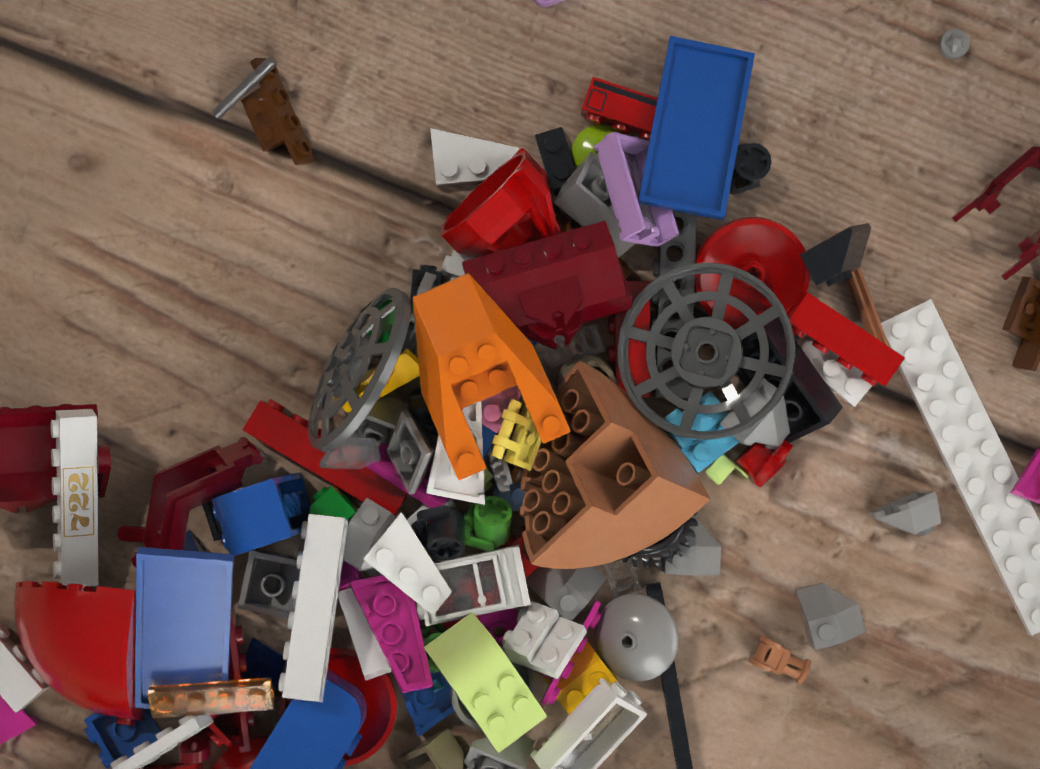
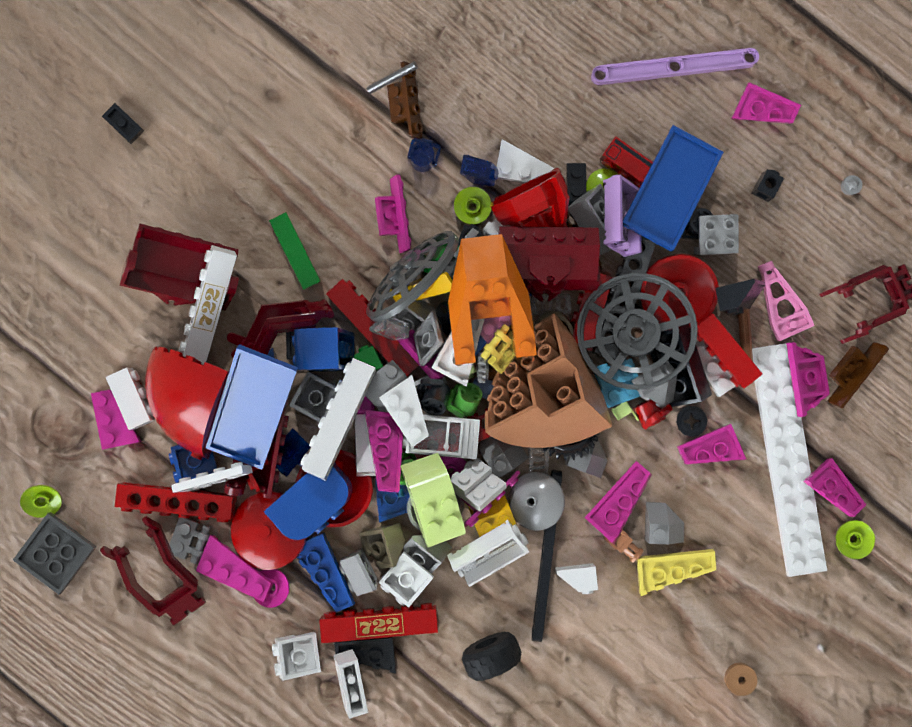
camera: 20 degrees right, 0 degrees up
clear orange plate [147,678,275,718] -> none
light grey slope [868,490,941,537] -> none
none -> green slope [269,212,321,290]
none -> dark pink bracket [375,175,411,253]
none -> clear blue piece [407,138,441,172]
none -> lime dish [454,187,491,225]
none -> clear blue slope [460,155,499,186]
none -> white slope [555,563,598,594]
none -> dark pink wing [585,461,652,544]
none -> light yellow wing [637,549,716,596]
none -> black gear [676,406,707,437]
none -> dark pink wing [677,424,747,464]
none -> light grey bracket [694,214,739,255]
none -> black brick [751,169,784,202]
none -> bright pink plate [758,261,815,341]
none -> dark pink wing [786,342,830,417]

